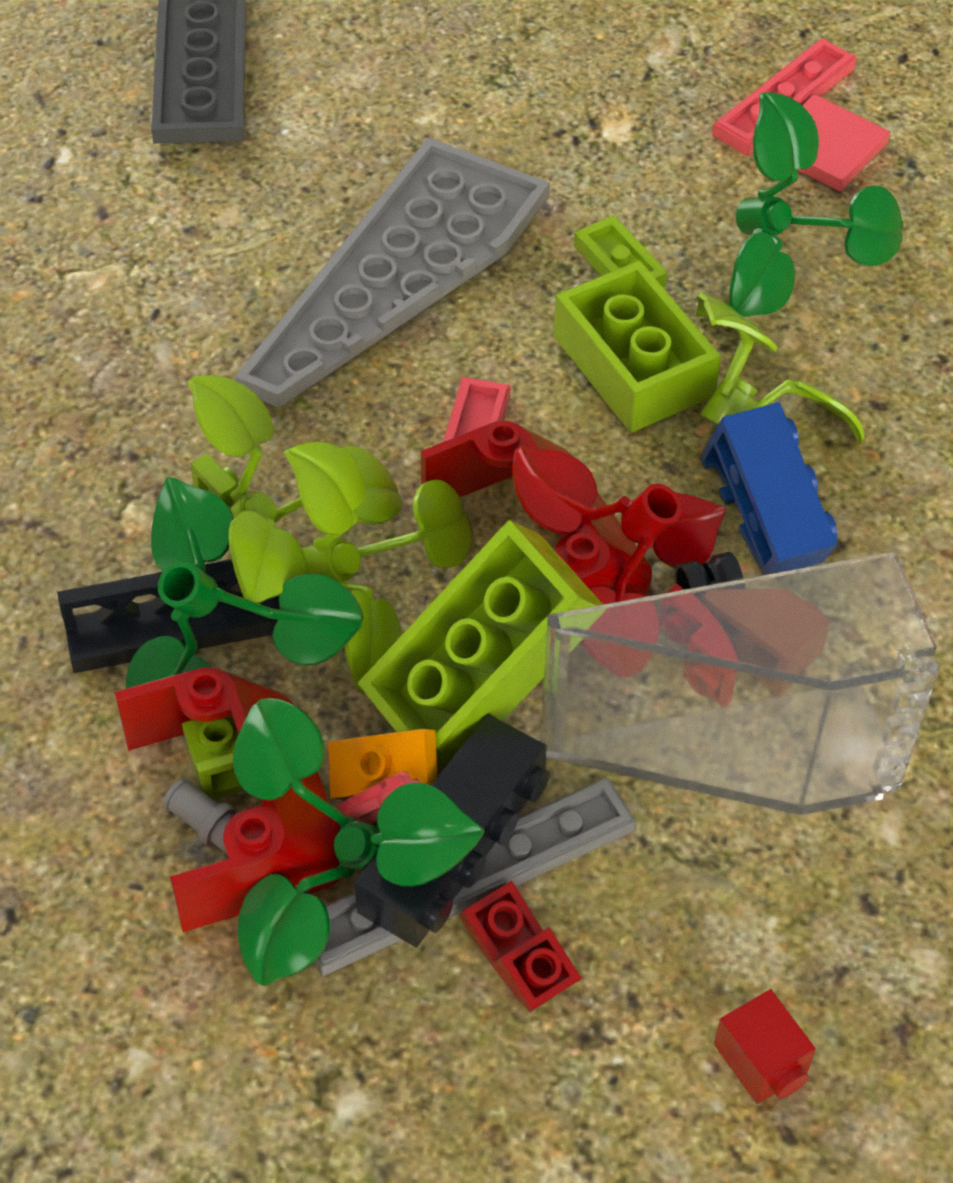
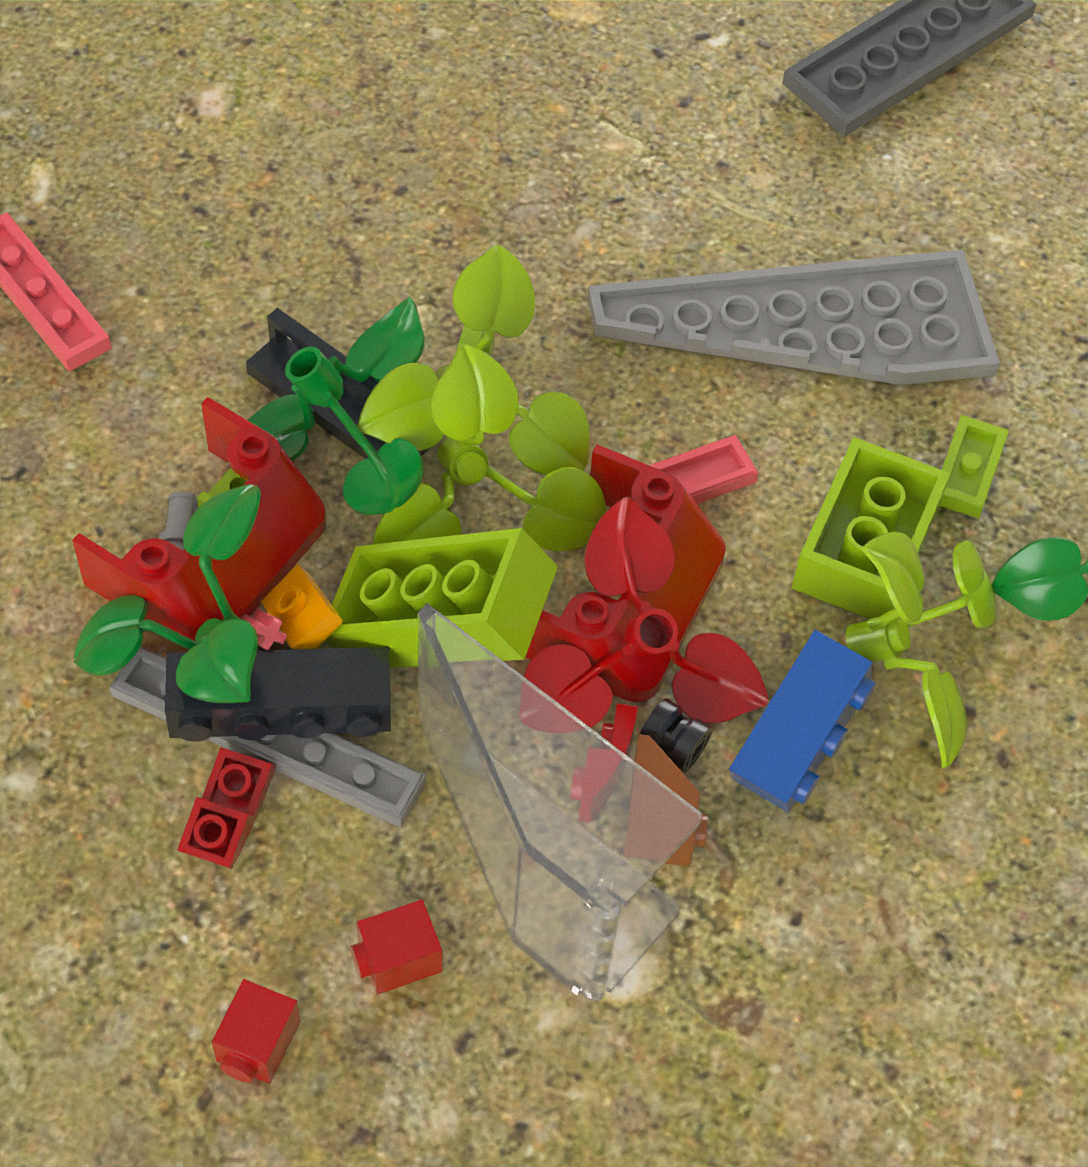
camera: 50 degrees right, 5 degrees up
none -> red brick [350,899,443,995]

